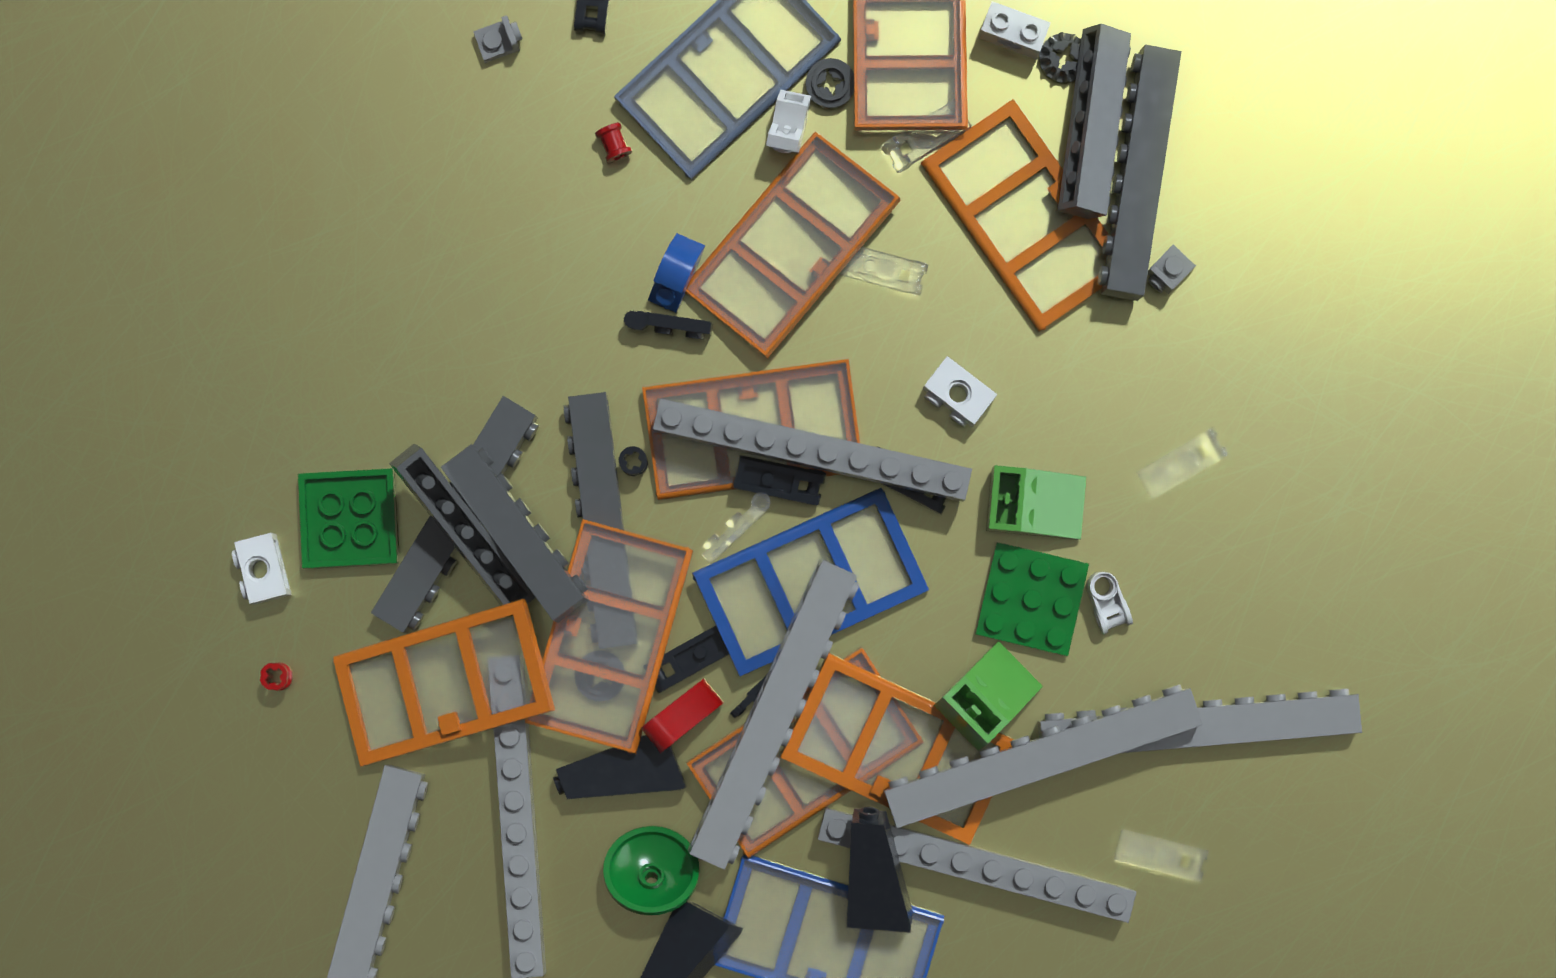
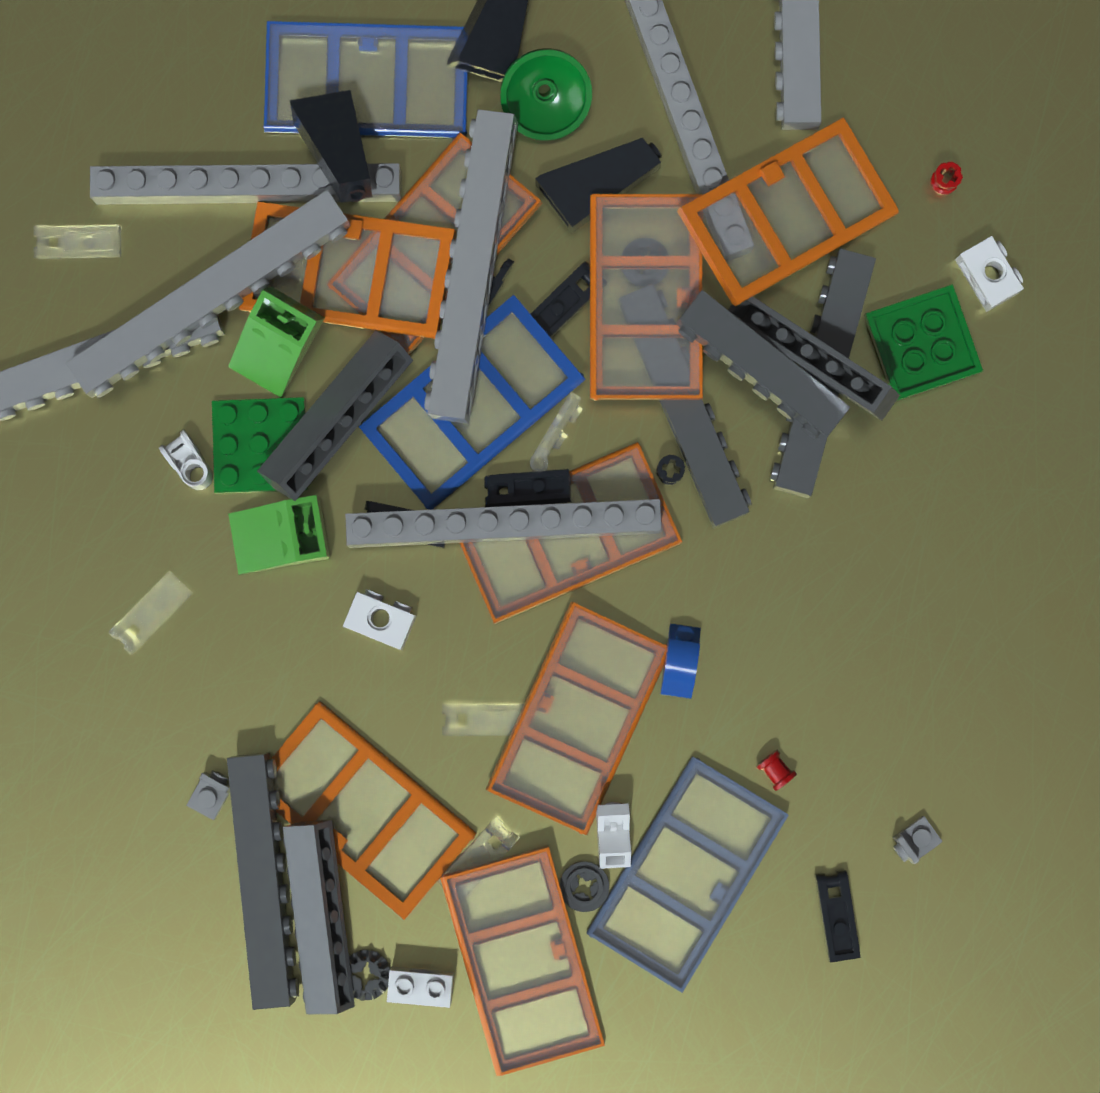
camera: 165 degrees right, 0 degrees up
black hinge [623,310,713,340] -> none
red beam [641,678,724,753] -> none
none -> dark grey brick [257,330,413,501]

